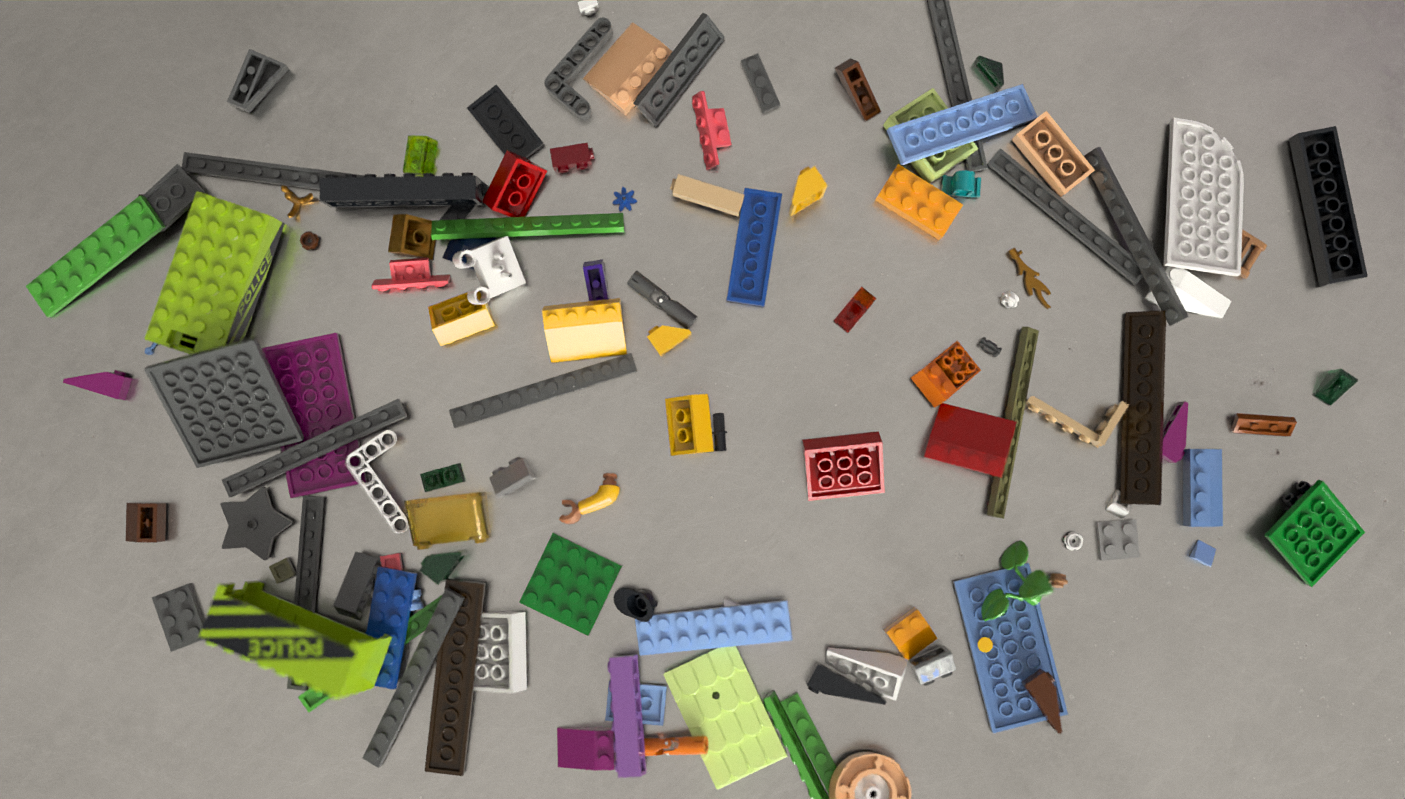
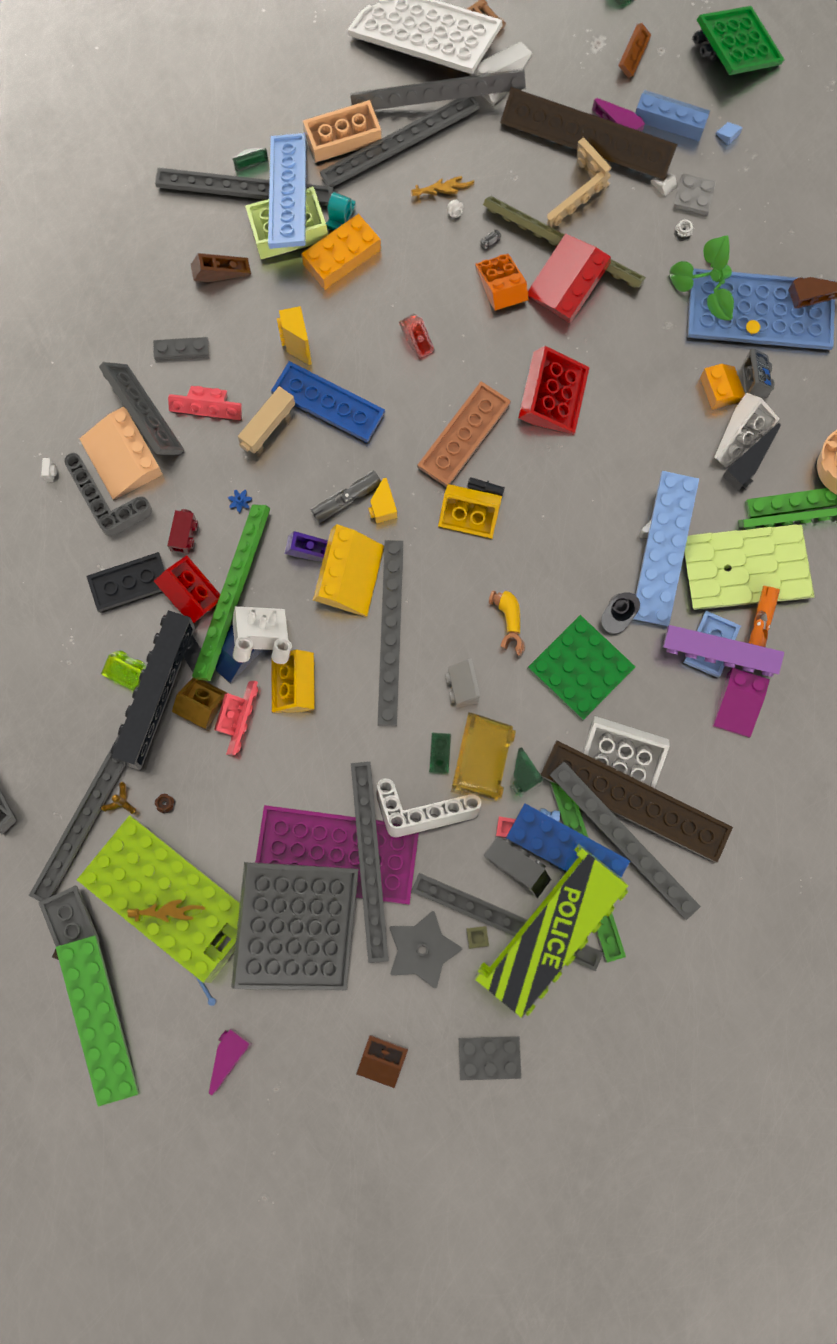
camera: 80 degrees left, 10 degrees down
none -> pearl gold piece [128,899,206,922]
none -> nougat plate [417,381,511,487]

